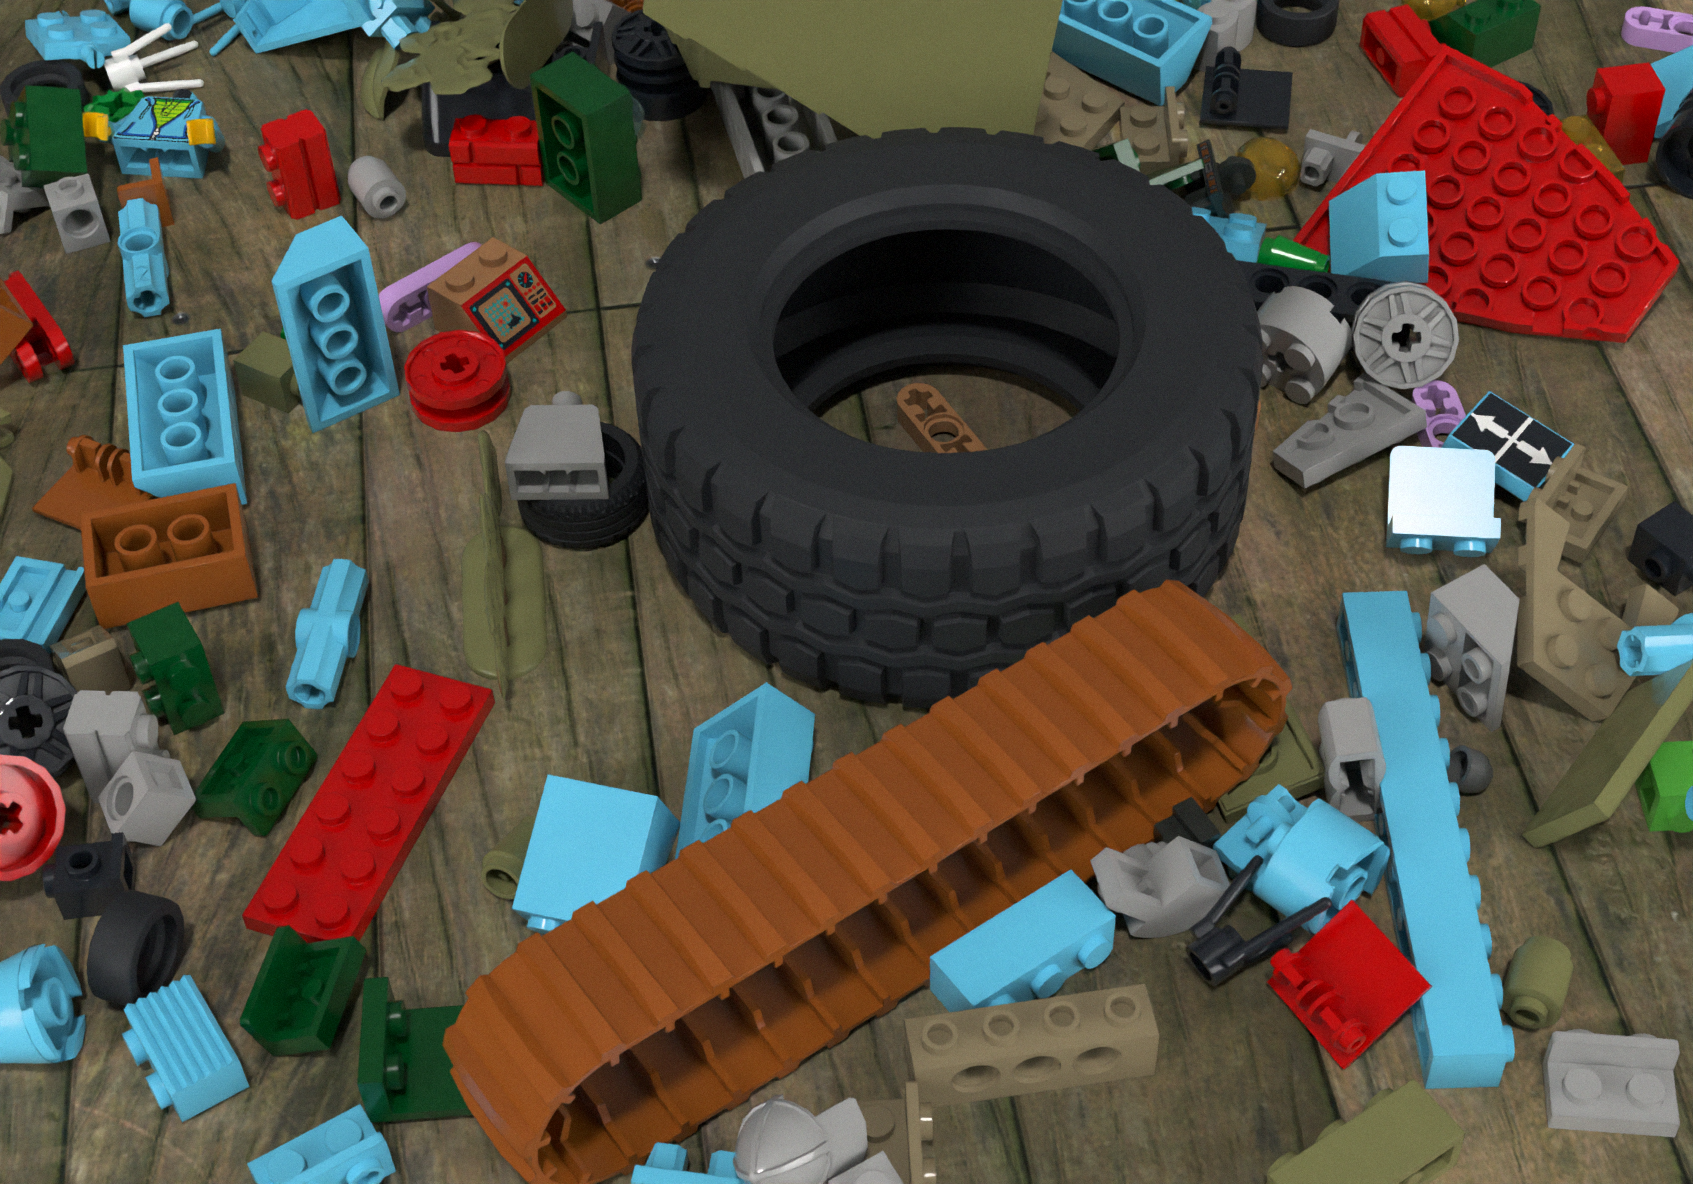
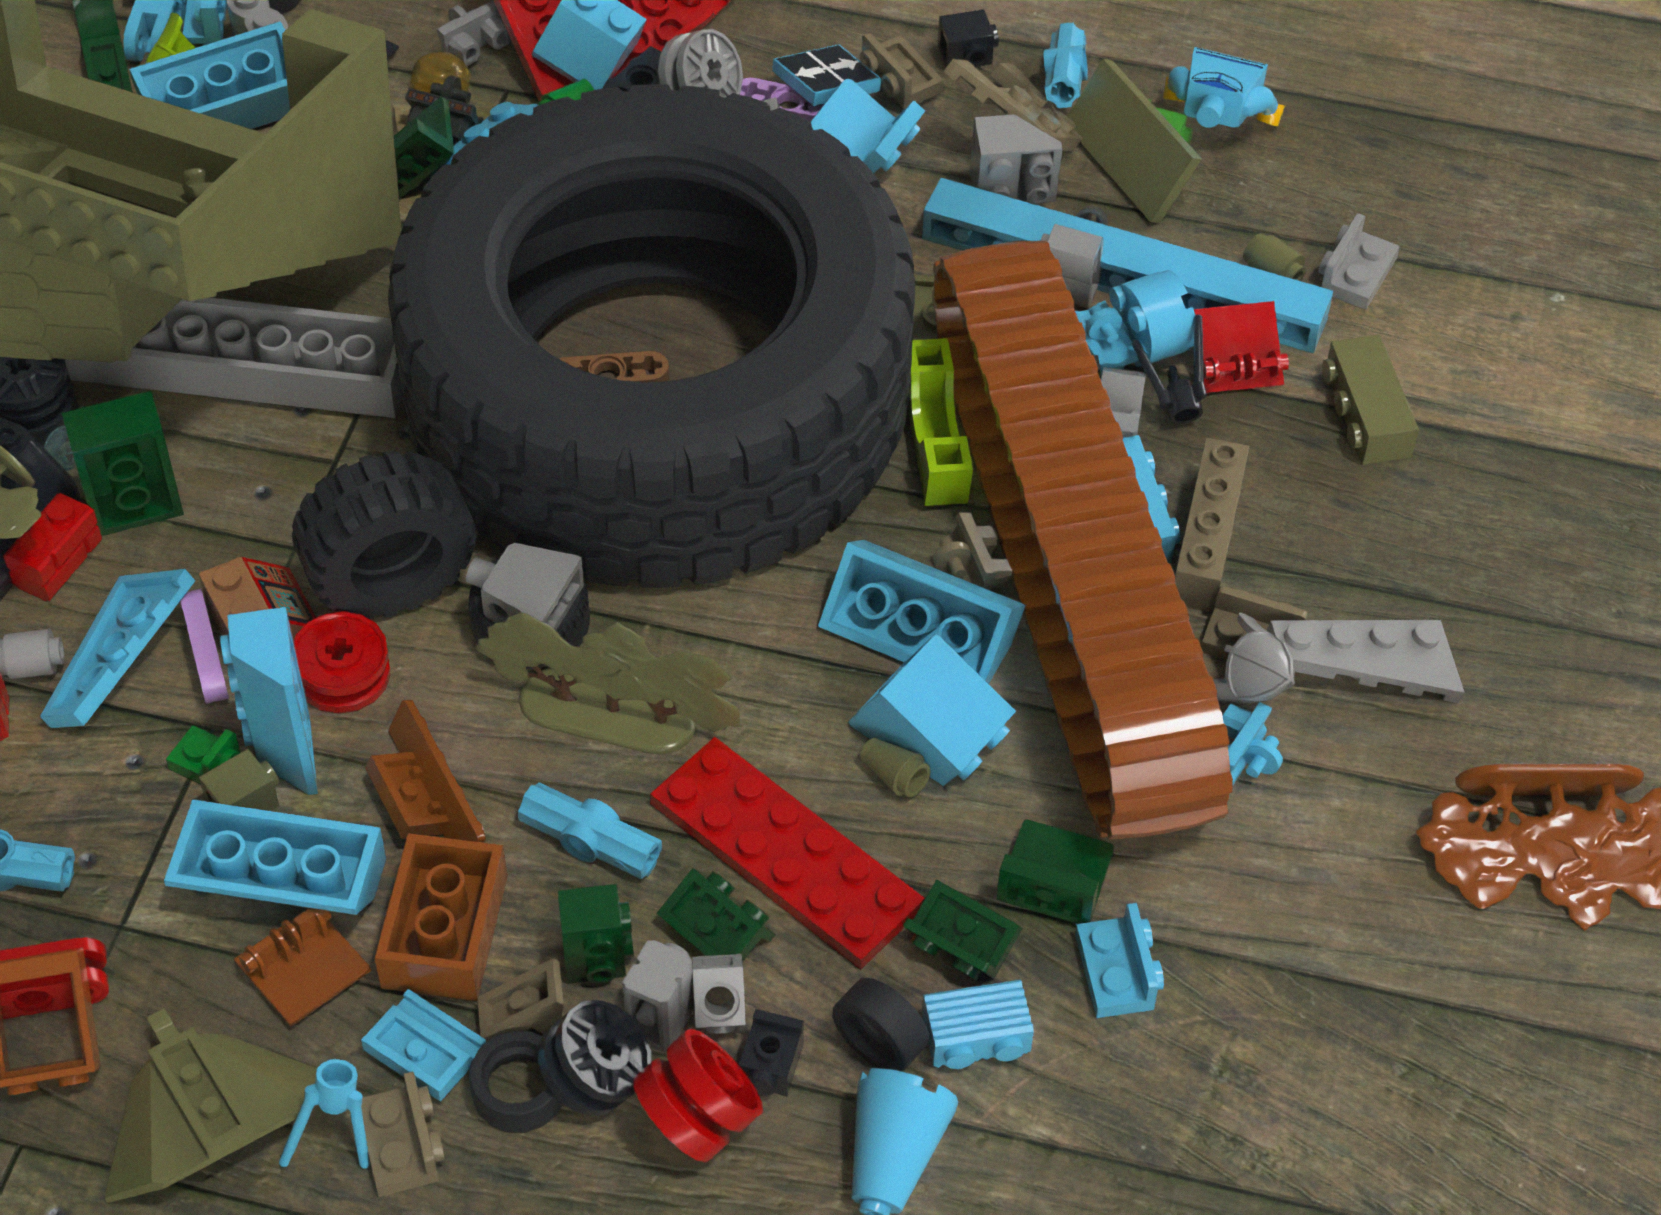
camera: 70 degrees left, 5 degrees up
none -> medium azure wing [40,569,196,728]
none -> black tyre [291,451,477,619]
none -> dark orange bracket [365,700,486,843]

